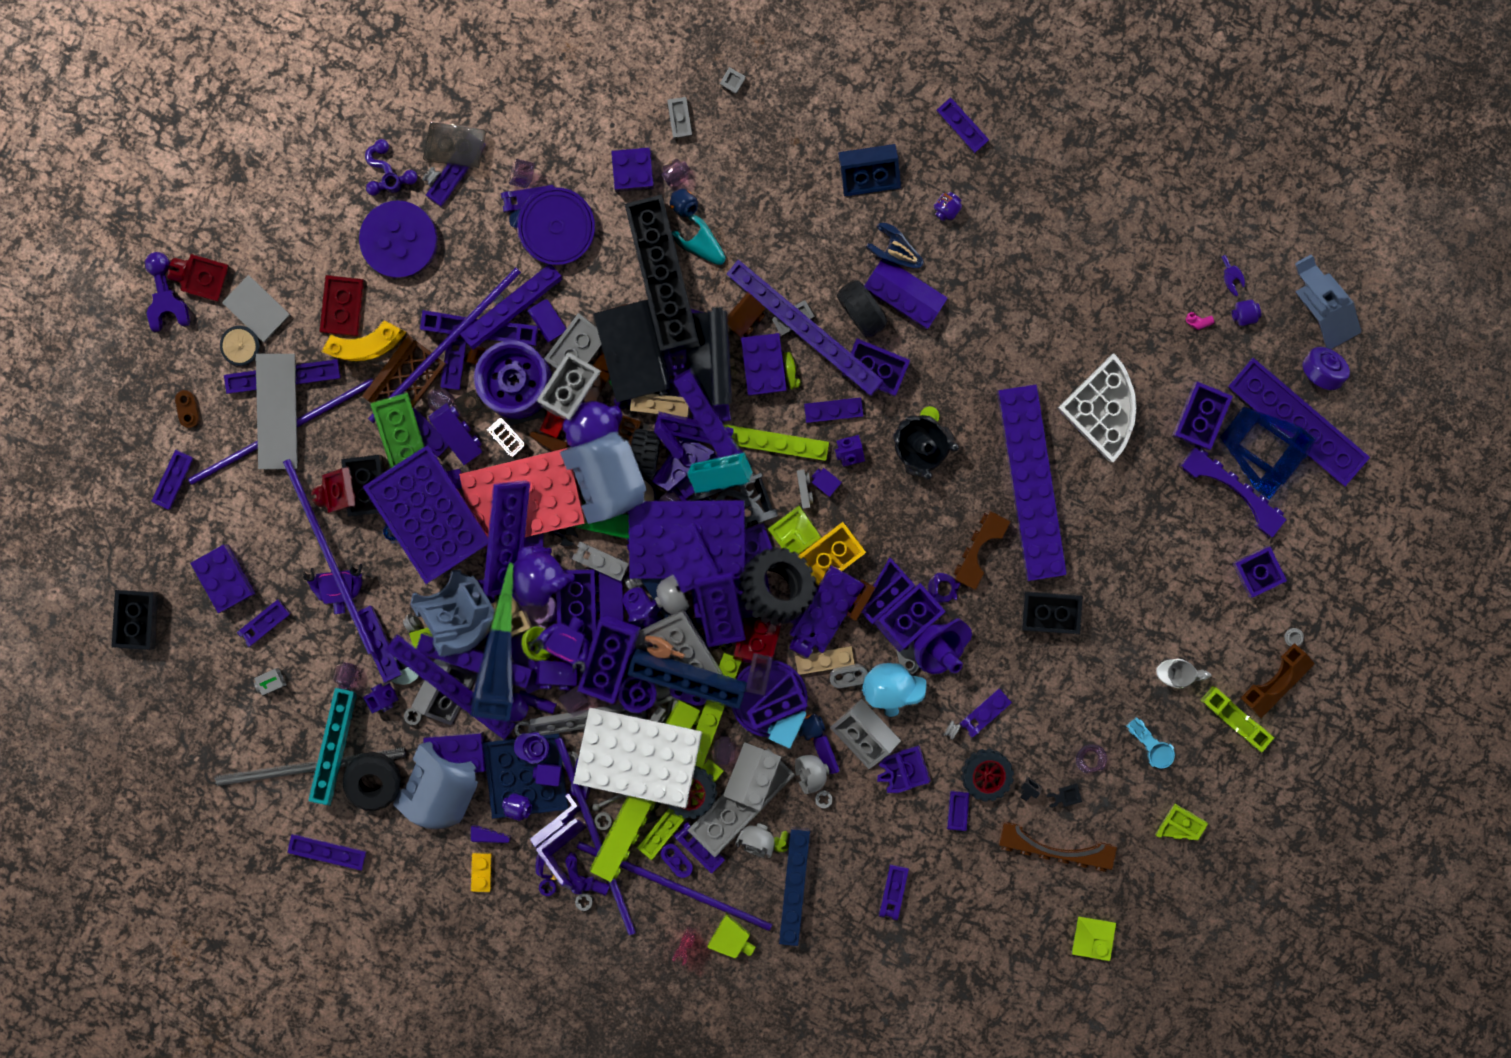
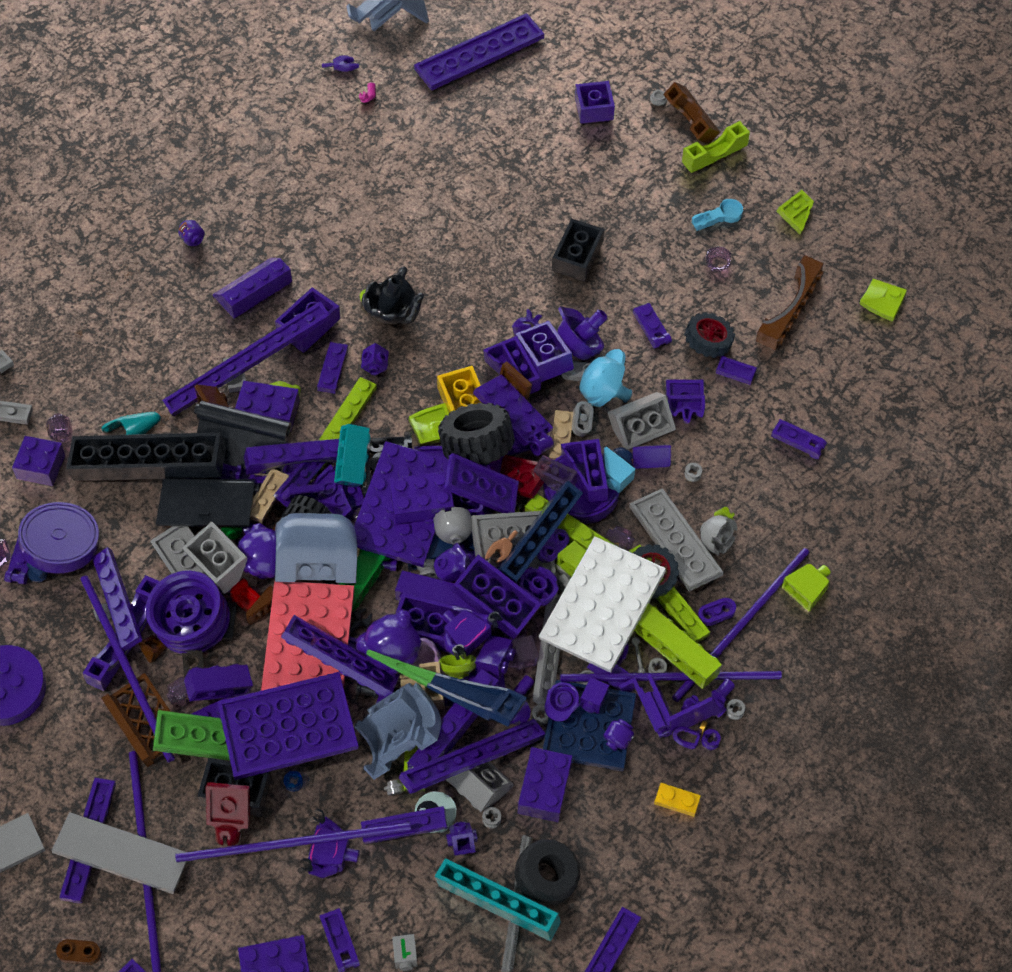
camera: 75 degrees left, 30 degrees down
tan wheel [220,325,259,366] -> none
dark red tile [319,275,364,337] -> none
yellow fence [322,320,407,361] -> none
clear purple head [333,661,360,690] -> none
sand blue piece [393,742,478,829] -> none
dark purple plate [441,335,467,390] -> none
dark purple slope [471,825,511,843] -> none
slope [487,417,527,458] -> none
dark purple slope [527,299,566,342] -> none
light grey plate [572,542,629,581] -> none
dark blue head [670,189,698,217] -> none
clear pink plate [672,926,696,966] -> none
dark purple plate [674,822,725,874] -> none
light grey slope [723,742,781,811] -> none
dark blue brick [779,827,810,946] -> none
light grey cylinder [795,755,829,794] -> none
light grey plate [797,470,813,509] -> none
dark purple brick [812,468,842,497] -> none
black tyre [837,280,888,337] -> none
dark blue slope [838,144,901,197] -> none
dark blue animal [866,223,923,268] -> none
dark purple plate [936,97,989,154] -> none
light grey bush [944,720,961,740] -> none
reddish brown arch [953,511,1011,590] -> none
dark purple brick [997,384,1067,581] -> none
black tile [1020,776,1042,801] -> none
black plate [1046,783,1082,808] -> none
white brick [1056,353,1136,463] -> none
light grey hair [1156,659,1211,688] -> none
dark purple brick [1172,381,1233,450] -> none
dark purple arch [1179,447,1287,537] -> none
clear blue windscreen [1220,407,1316,500] -> none
dark purple head [1231,299,1261,326] -> none
dark purple wheel [1302,347,1350,390] -> none

